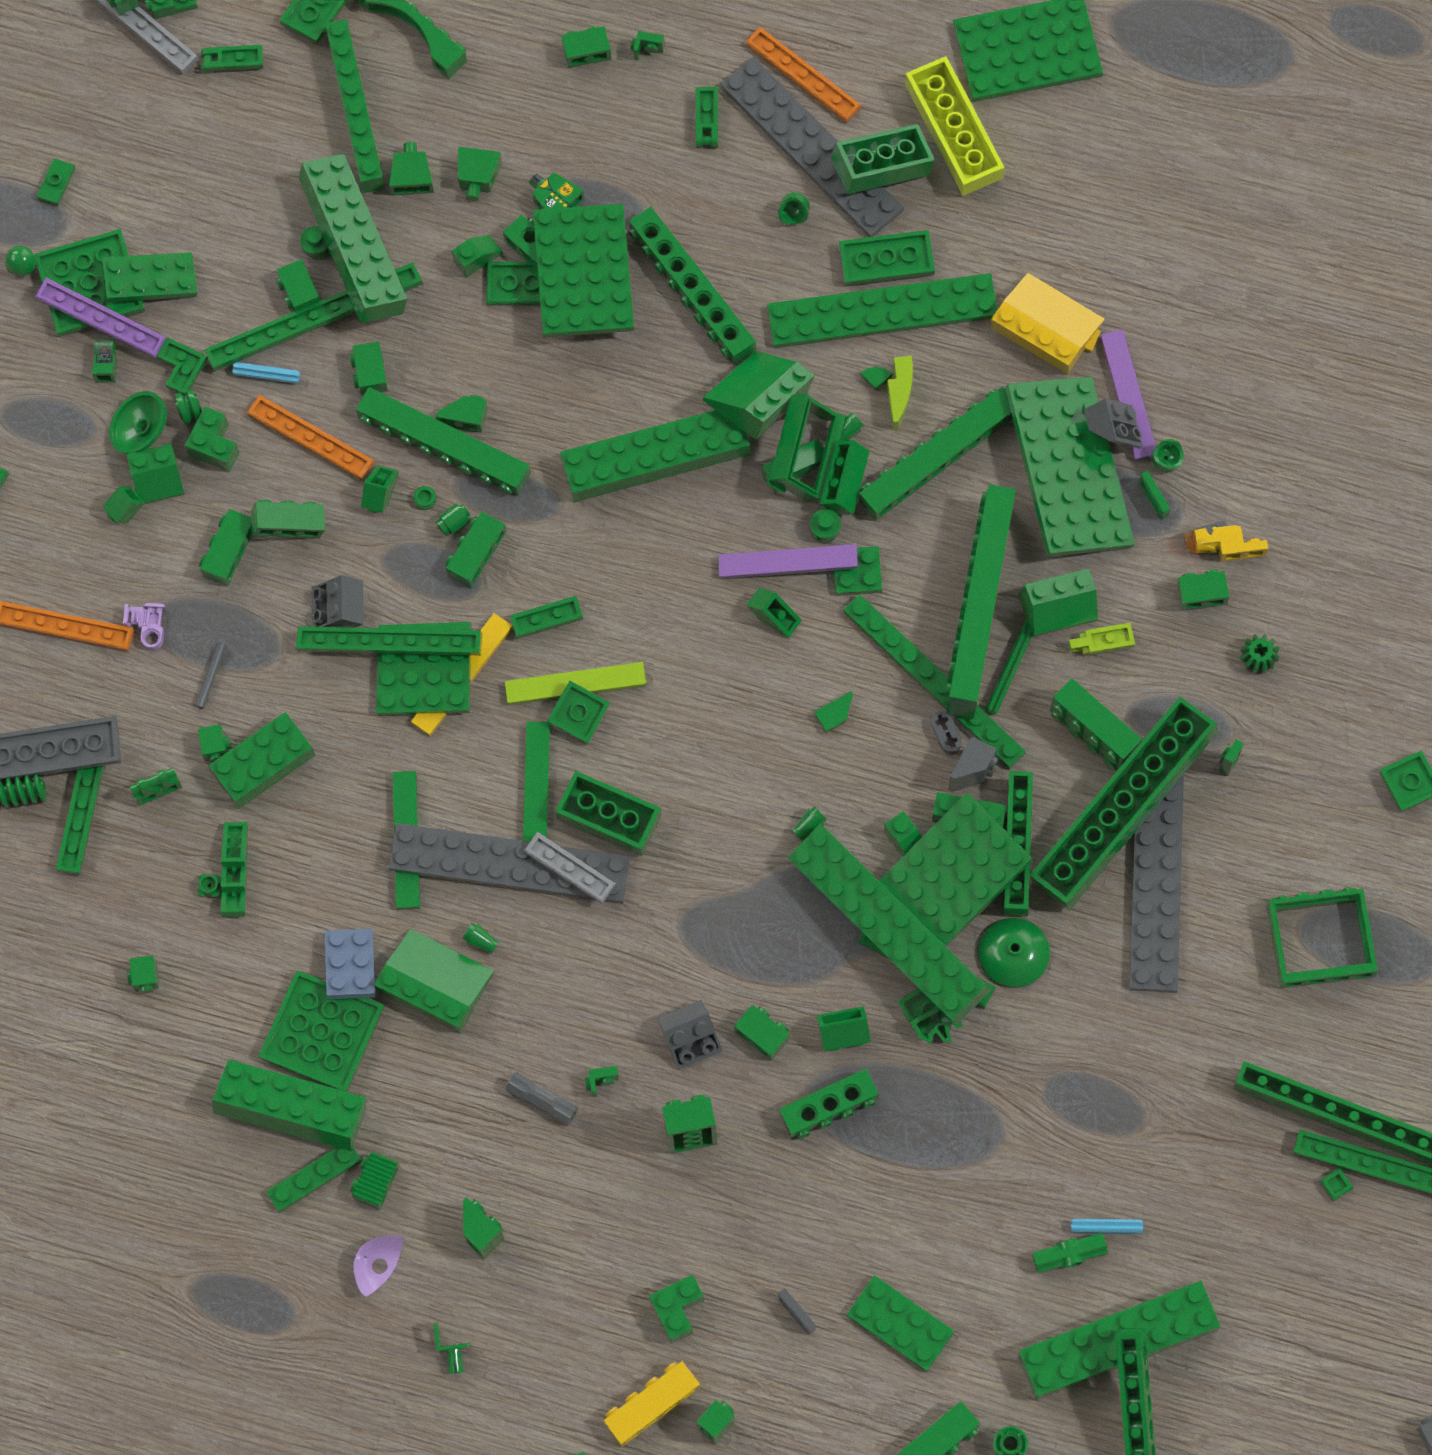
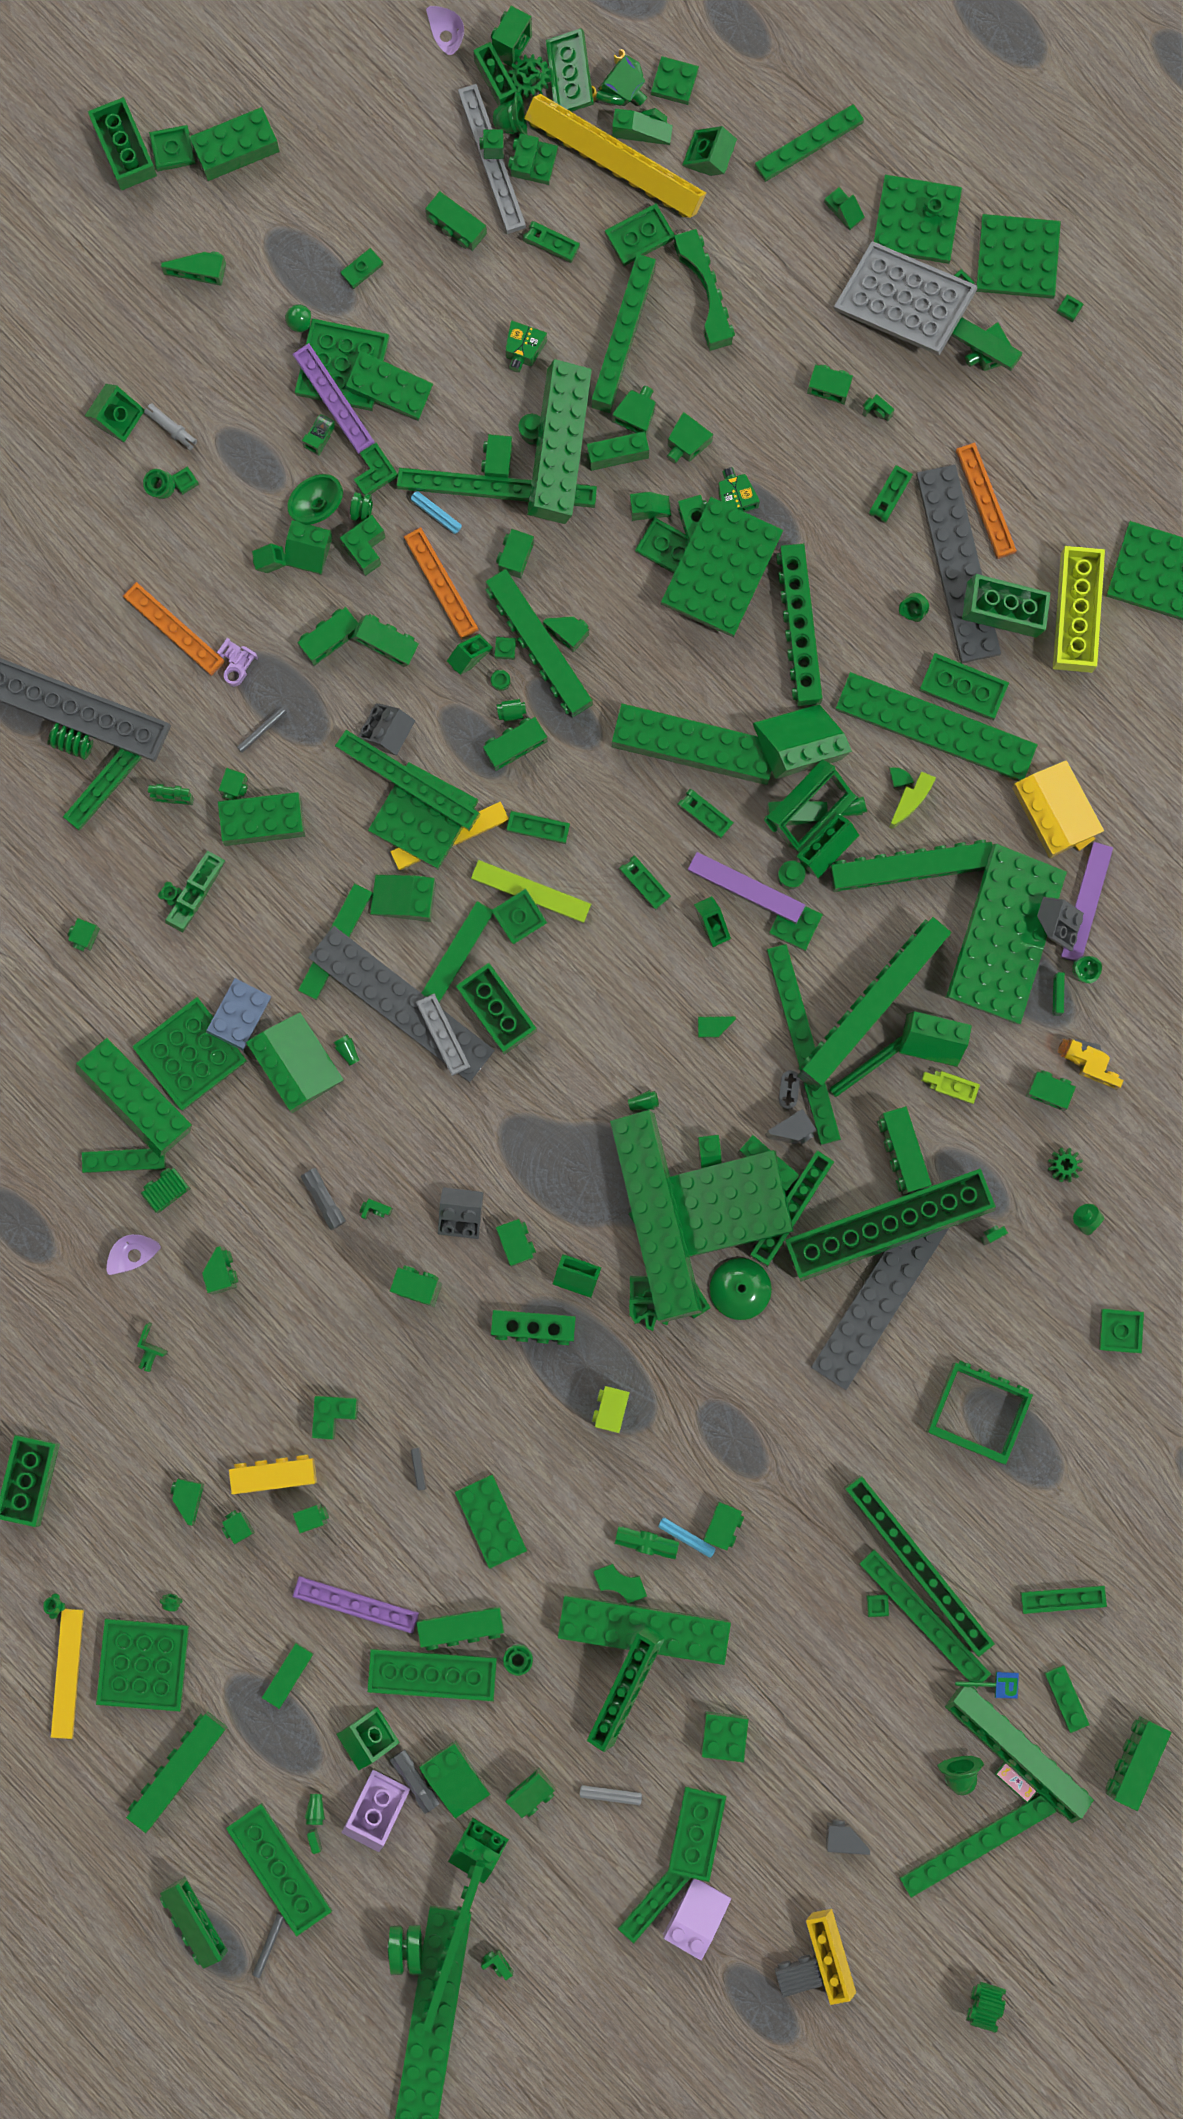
camera: 25 degrees right, 10 degrees up
none -> green slope [370,875,436,922]
none -> green brick [425,191,487,252]
none -> green plate [495,637,516,660]
none -> green torso [505,320,547,372]
none -> green brick [587,431,649,471]
none -> lime slope [592,1386,630,1433]
none -> green tile [593,1564,647,1603]
none -> green plate [618,855,671,911]
none -> green plate [677,789,734,839]
none -> green brick [701,1711,749,1762]
none -> green brick [703,1501,744,1551]
none -> green piece [1073,1203,1105,1235]

